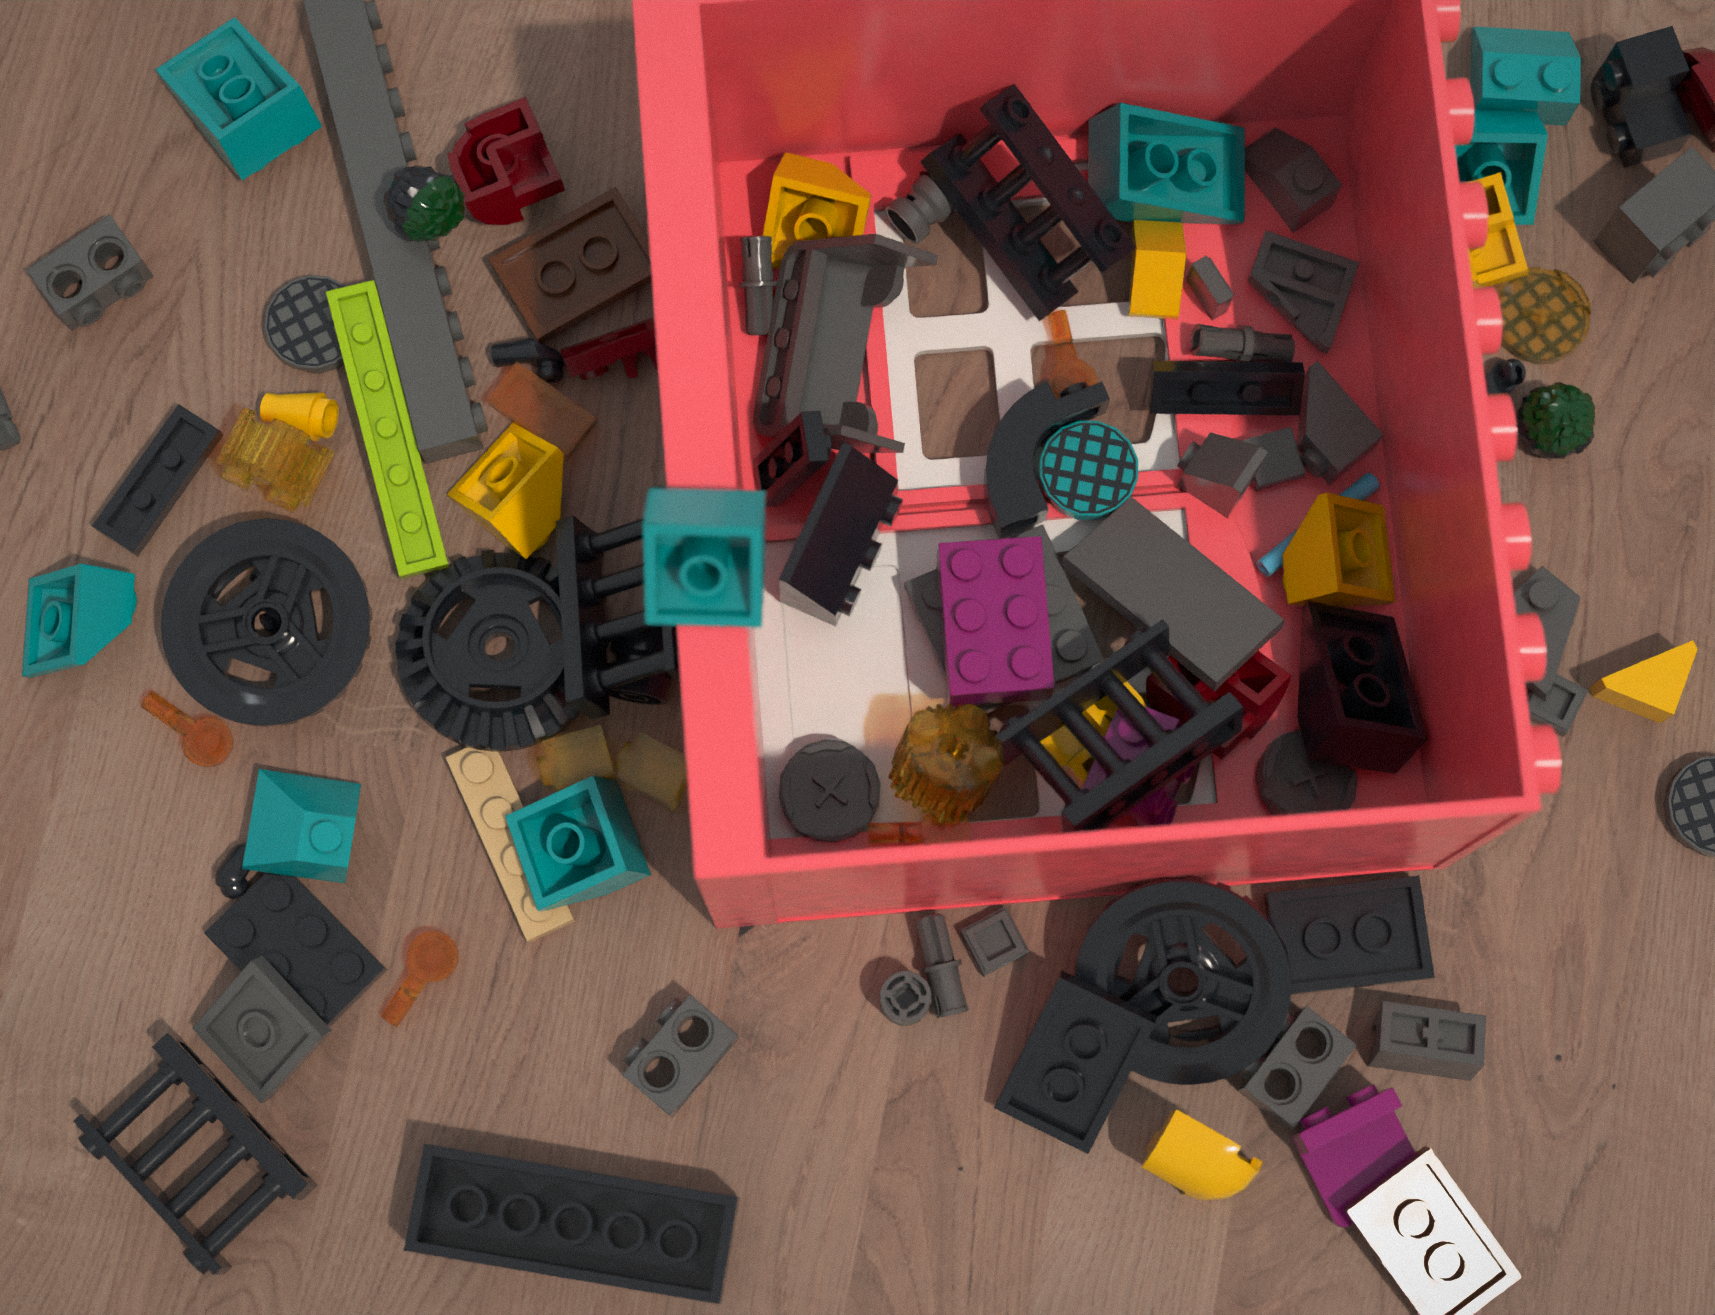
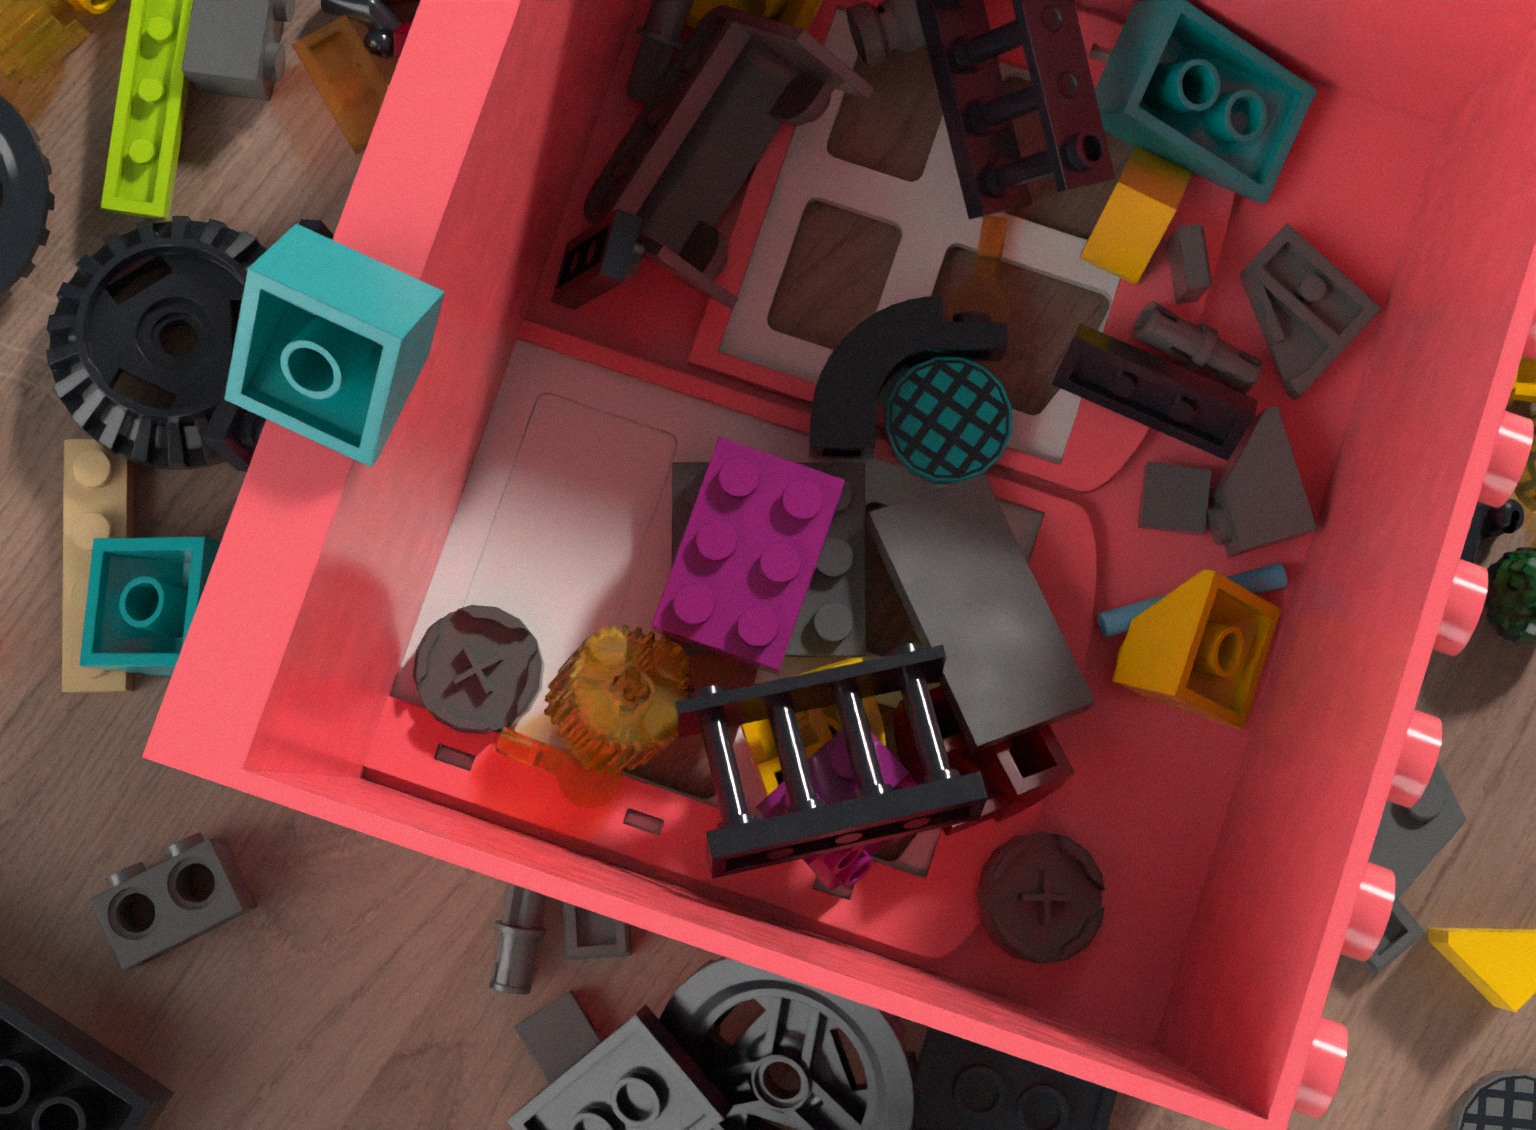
camera: 25 degrees right, 5 degrees up
yellow slope [446,423,564,559] -> none
clear yellow brick [536,724,618,792] -> none
black slope [779,442,903,626] -> none
dark grey wheel [879,971,931,1026] -> none
dark grey slope [1177,432,1268,518] -> none
dark grey slope [1245,128,1342,233] -> none
black slope [1297,601,1427,774] -> none
none -> dark grey tile [514,989,602,1083]

